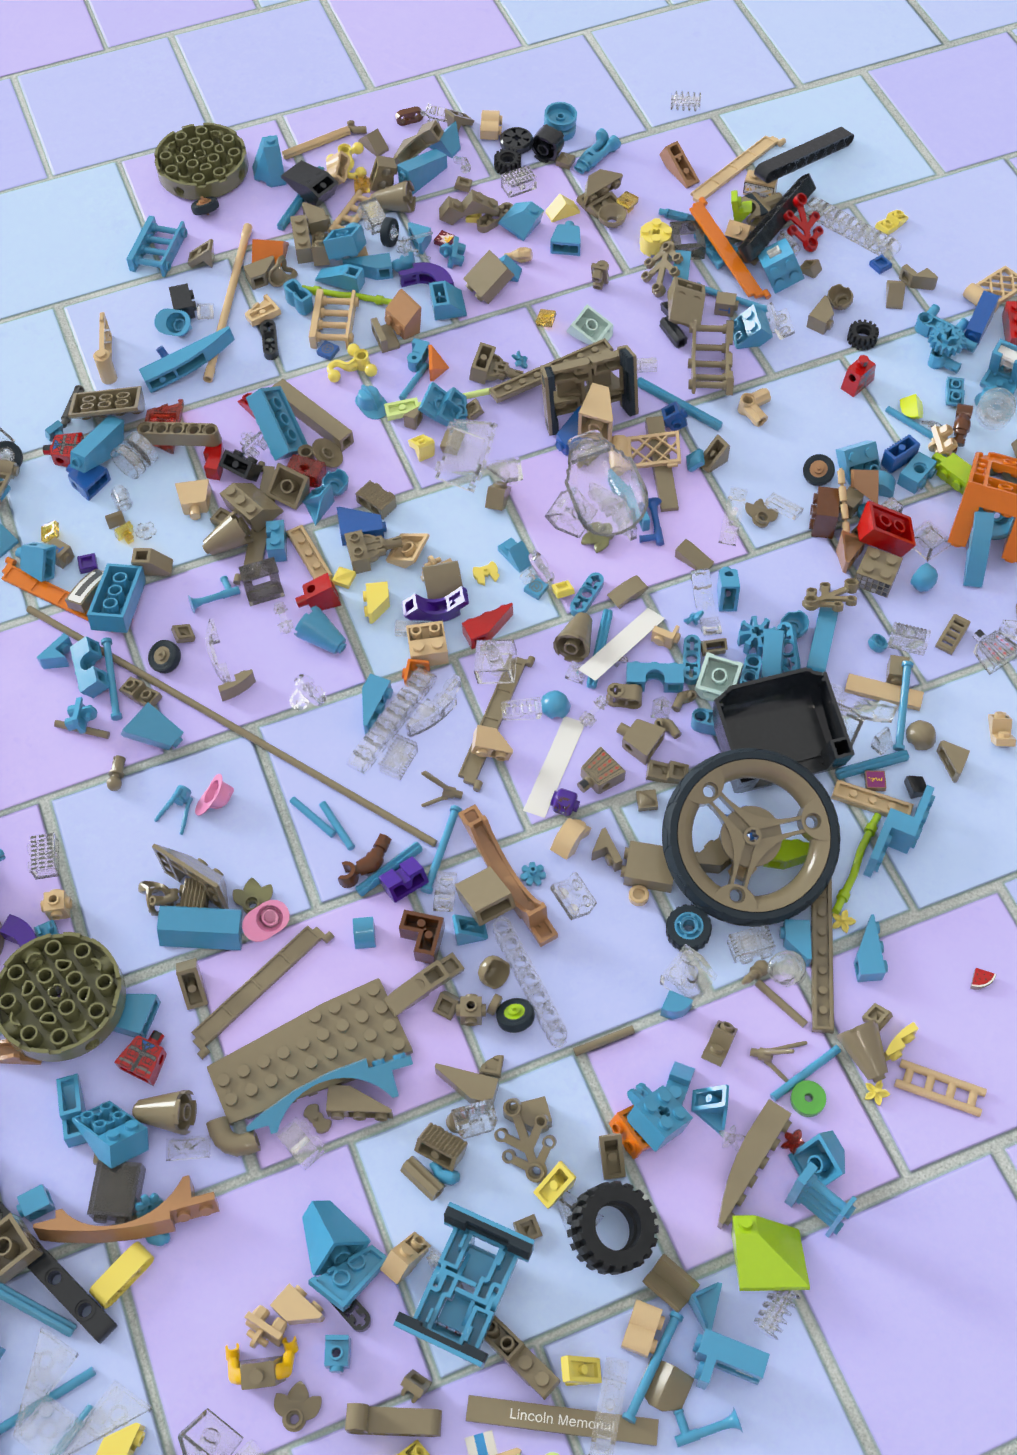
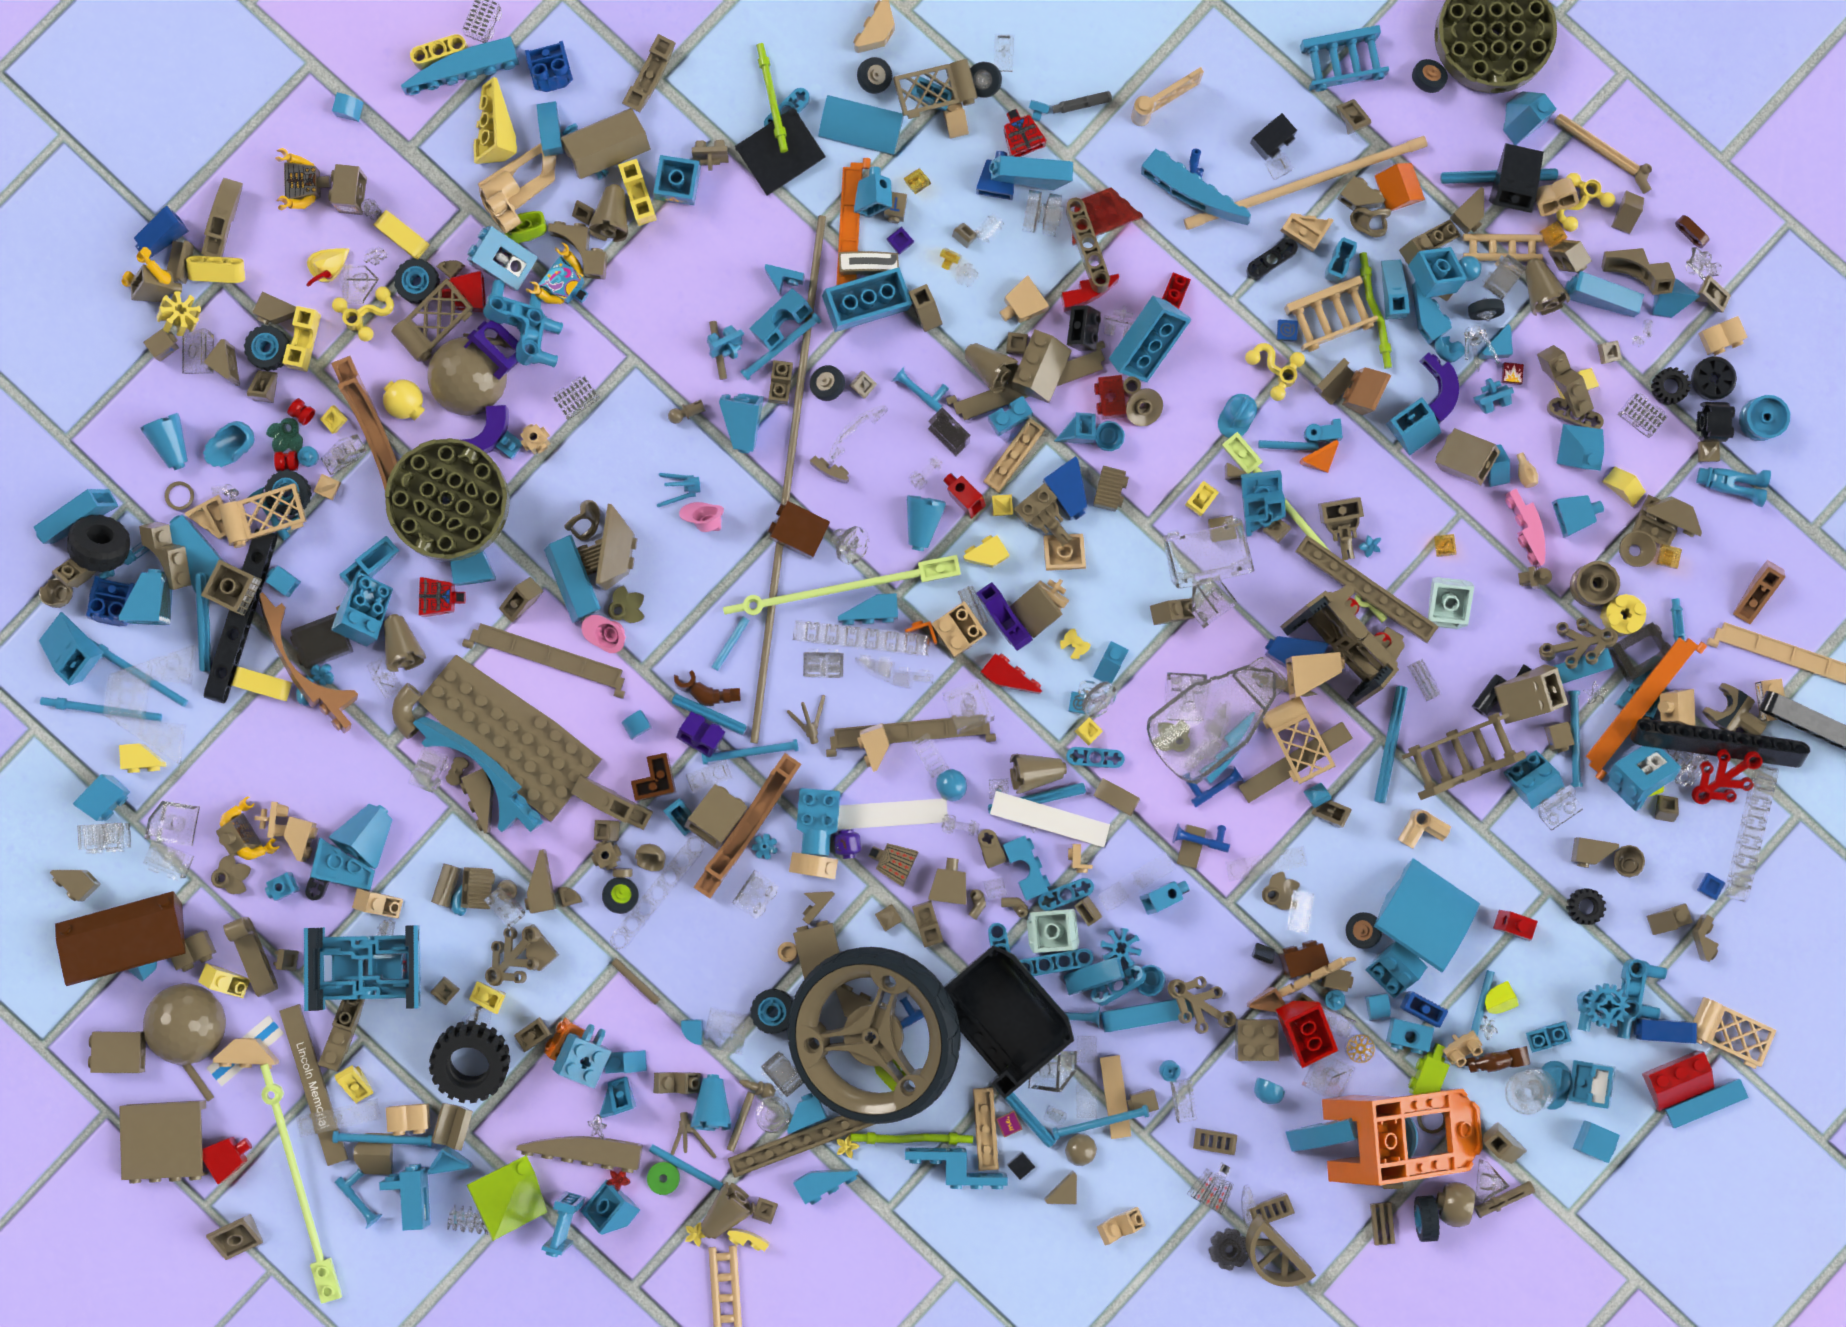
camera: 60 degrees right, 25 degrees up
dark tan slope [68,386,146,420] -> none
dark tan arm [149,888,180,906] -> none
dark azure piece [154,308,192,336] -> none
dark tan slope [265,463,310,510] -> none
dark tan brick [272,379,354,452] -> none
dark azure bar [289,796,336,838] -> none
dark tan arch [290,214,313,264] -> none
blue brick [661,401,688,431] -> none
dark azure plant [683,610,704,625] -> none
lime slope [731,190,752,222] -> none
medium nougat slope [851,469,879,504] -> none
light yellow slope [875,209,909,236] -> none
red tile [970,968,997,990] -> none
none -> dark azure cone [690,1074,731,1131]
none -> yellowish green bar [723,555,961,616]
none -> reddish brown brick [767,501,830,559]
none -> dark azure brick [796,788,841,855]
none -> tan slope [942,96,969,139]
none -> blue piece [1172,823,1230,853]
none -> black slope [1251,943,1275,964]
none -> wheel [1344,1034,1375,1063]
none -> dark azure slope [1374,858,1480,973]
none -> bright pink slope [1505,489,1546,568]
none -> dark tan wheel [1570,561,1620,607]
none -> clear plant [1583,681,1607,704]

